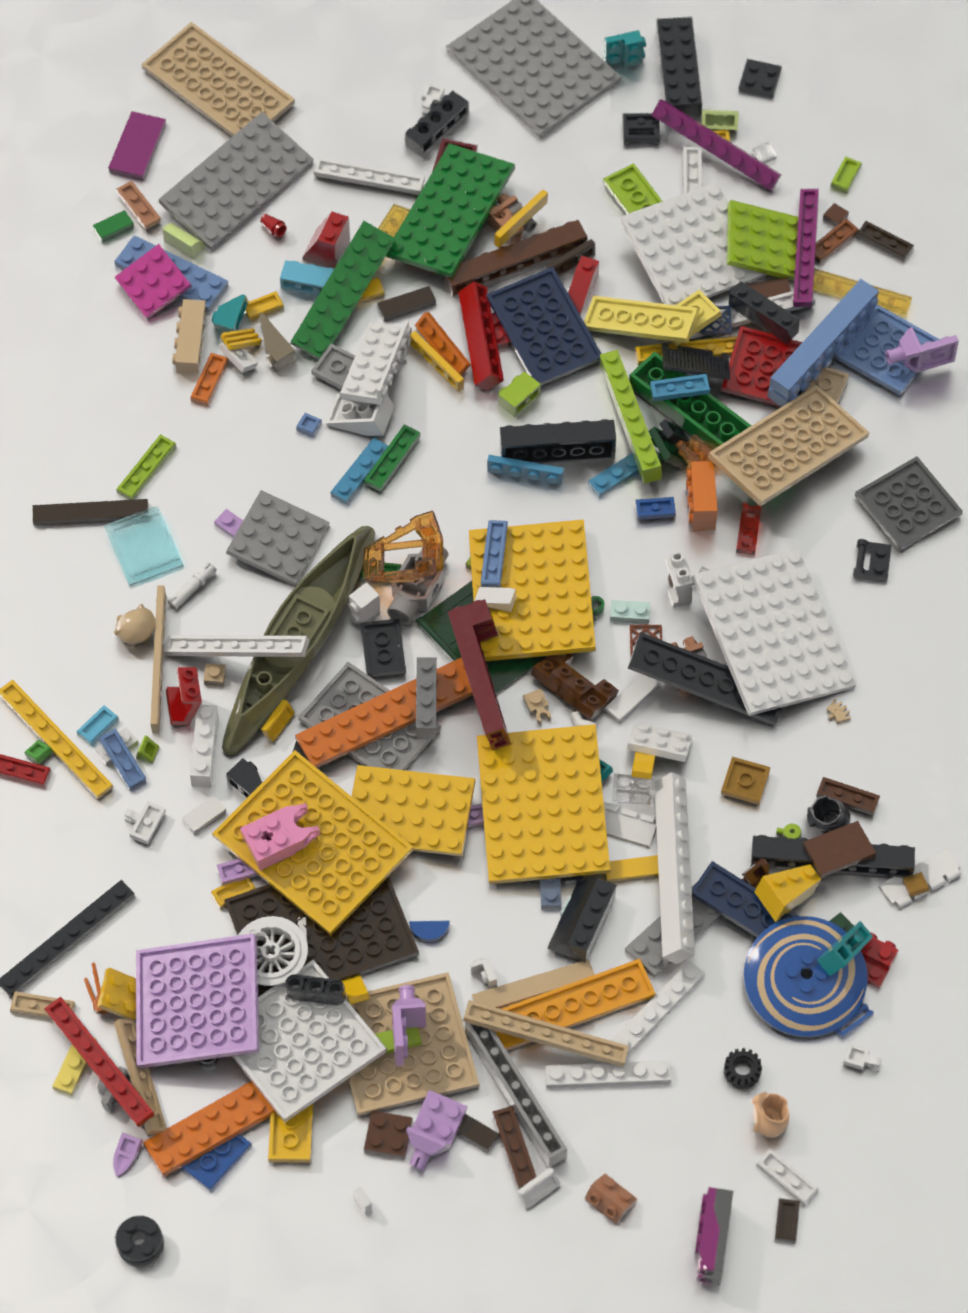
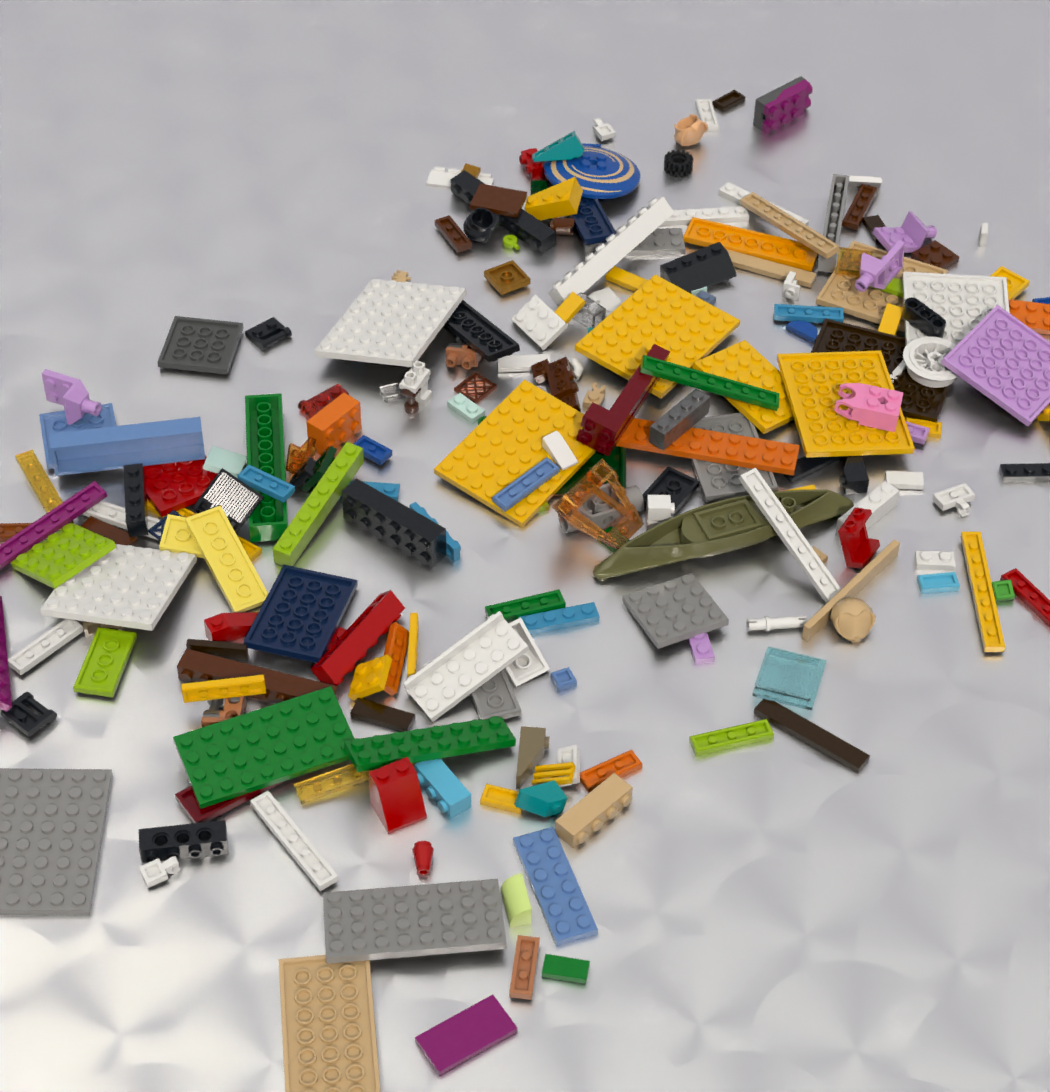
camera: 140 degrees left, 15 degrees down
medium blue tile [98,728,147,789] -> none
dark pink plate [114,244,192,320] -> none
lime slope [136,735,159,763] -> none
lime brick [498,371,541,417] -> none
nougat bracket [585,1174,638,1224] -> none
tan plate [708,385,870,506] -> none
none -> light aqua tile [203,446,247,478]
none -> yellow plate [348,654,392,701]
none -> green tile [640,355,779,411]
none -> dark azure plate [774,304,844,323]
none -> clear yellow tile [835,247,873,277]

